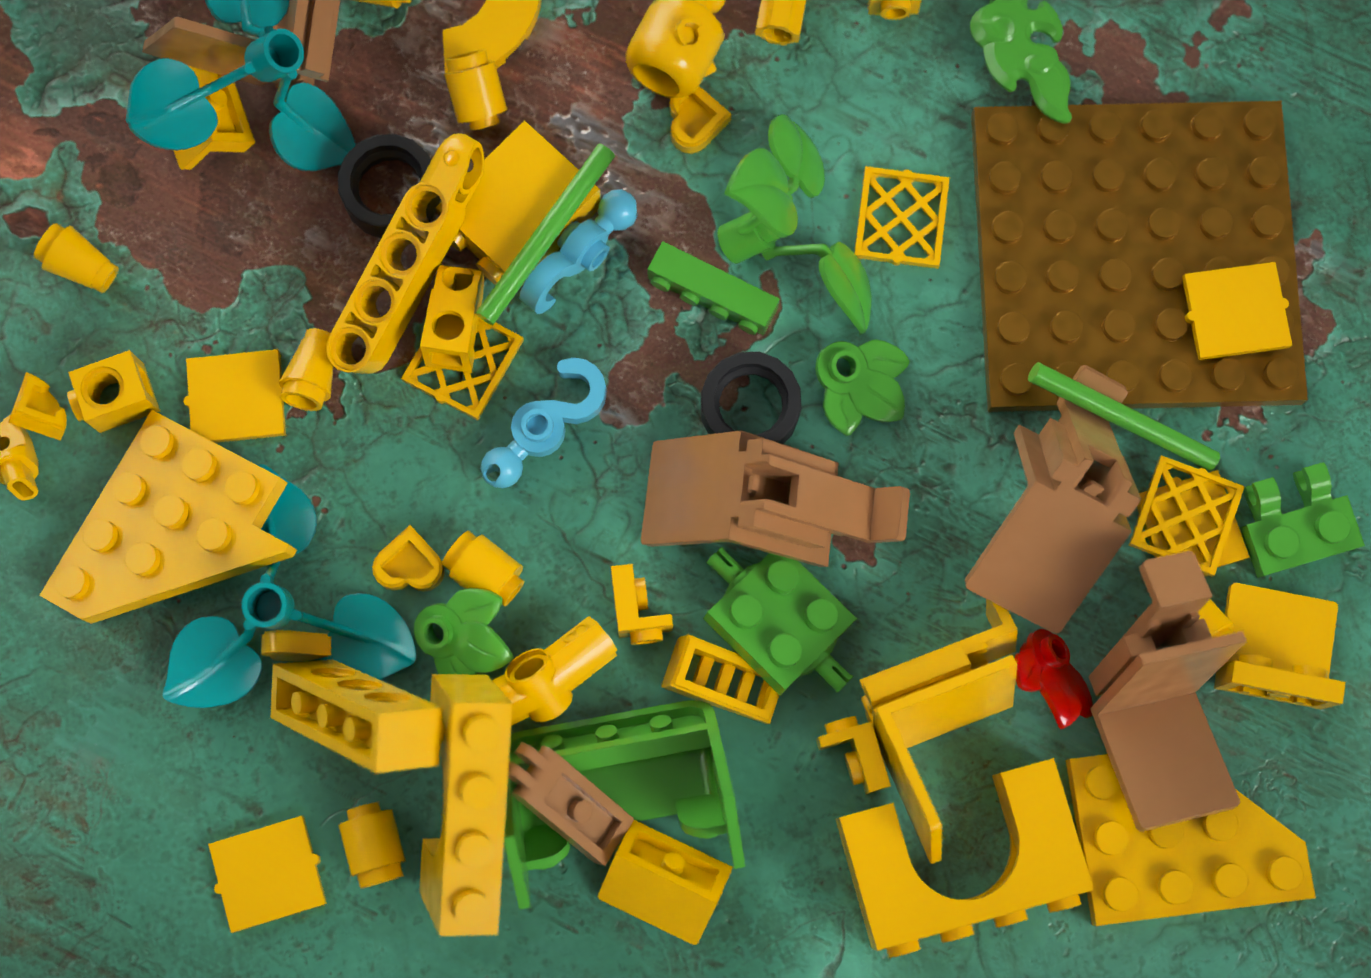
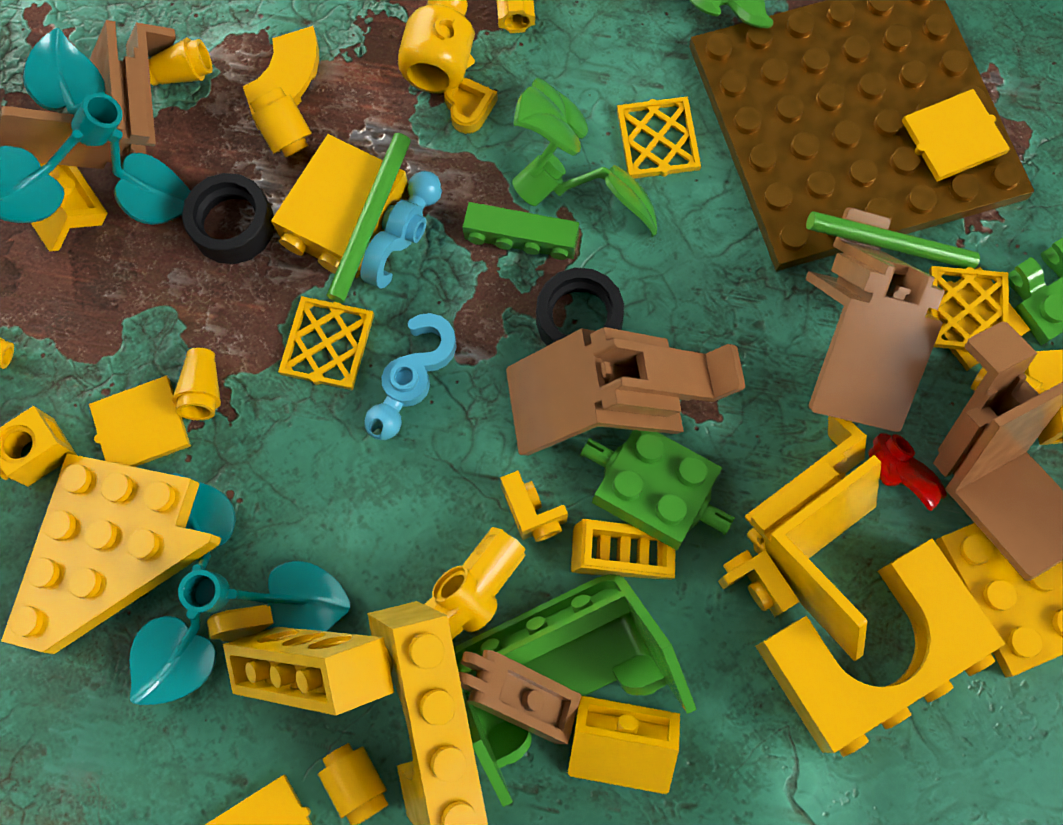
camera: 10 degrees left, 5 degrees down
yellow piece [326,133,484,374] -> none
yellow tile [372,525,445,592] -> none
bright green plate [414,588,514,675] -> none
yellow leg [420,265,484,373] -> none
yellow brick [442,531,525,607] -> none
bright green plate [815,339,910,436] -> none

